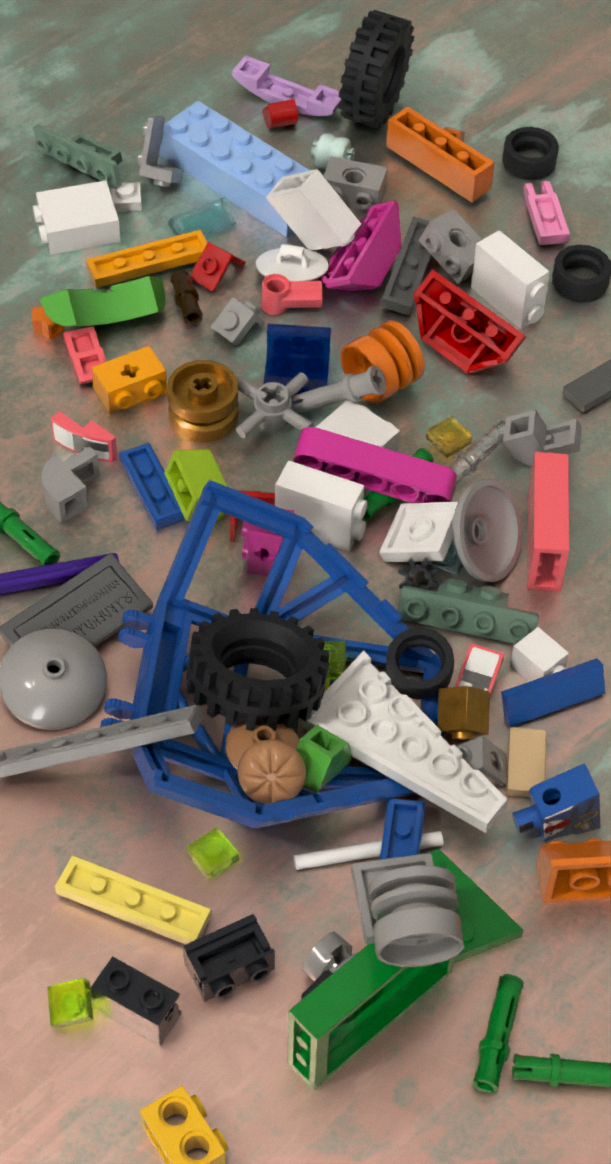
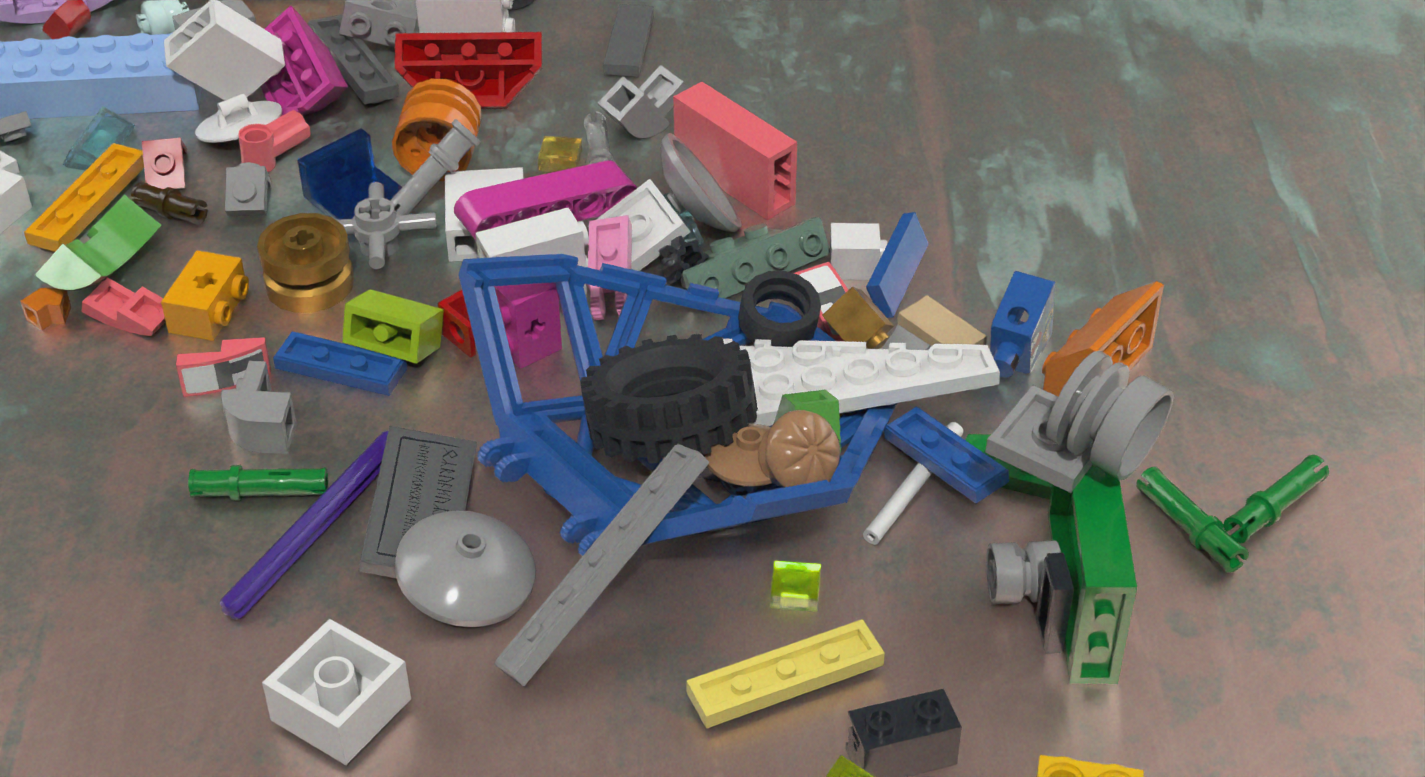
camera: 45 degrees left, 10 degrees down
black hinge [183,914,275,1002] -> none
none -> bright pink hinge [587,215,632,321]

